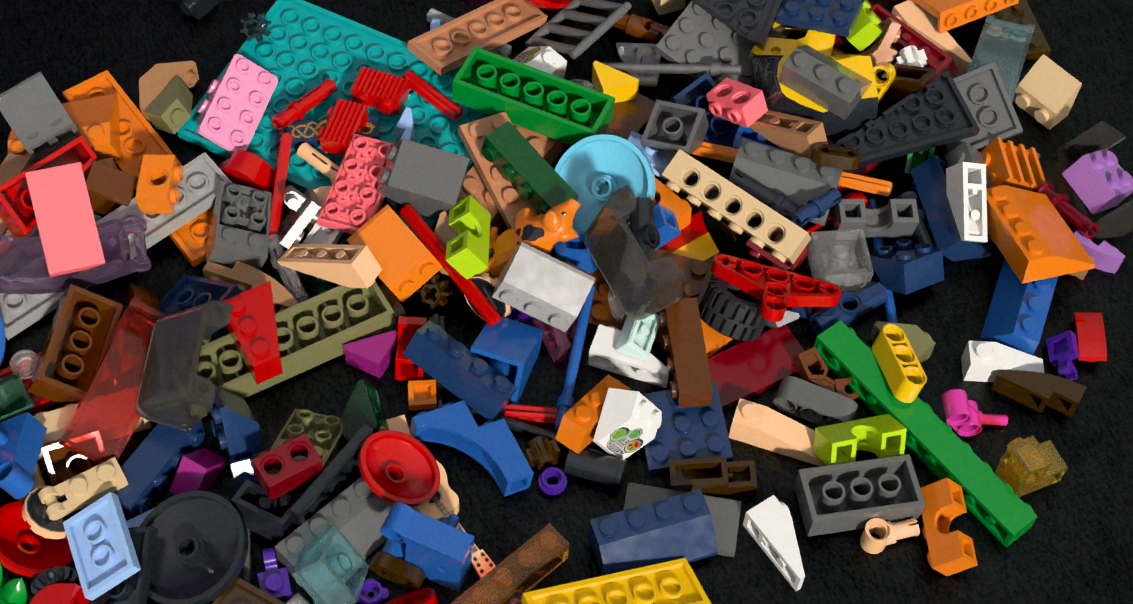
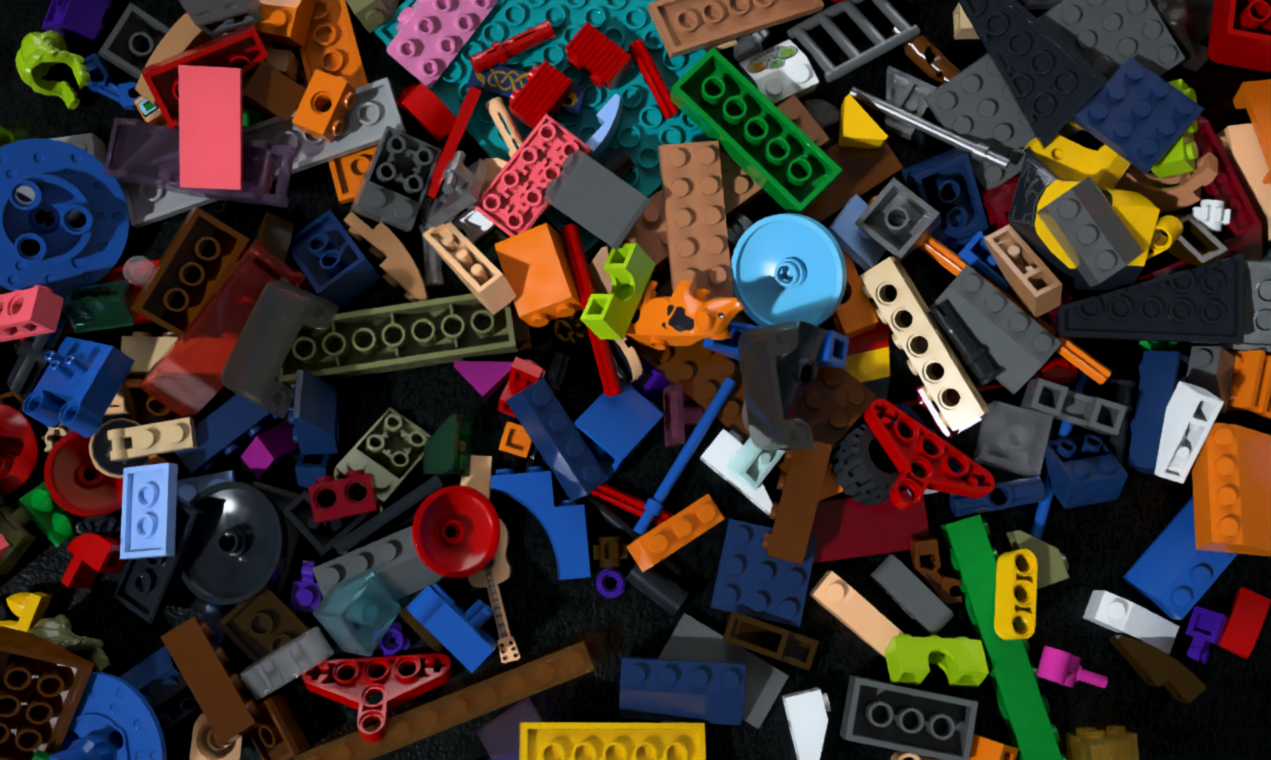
camera: 25 degrees right, 25 degrees up
red wedge [219,281,283,384] -> none
dark green brick [481,121,579,215] -> none
slope [492,242,595,332] -> none
white slope [593,388,662,460] -> none
coral brick [706,77,768,128] -> none
dark blue pin [791,187,842,228] -> none
dark brown beam [810,143,862,170] -> none

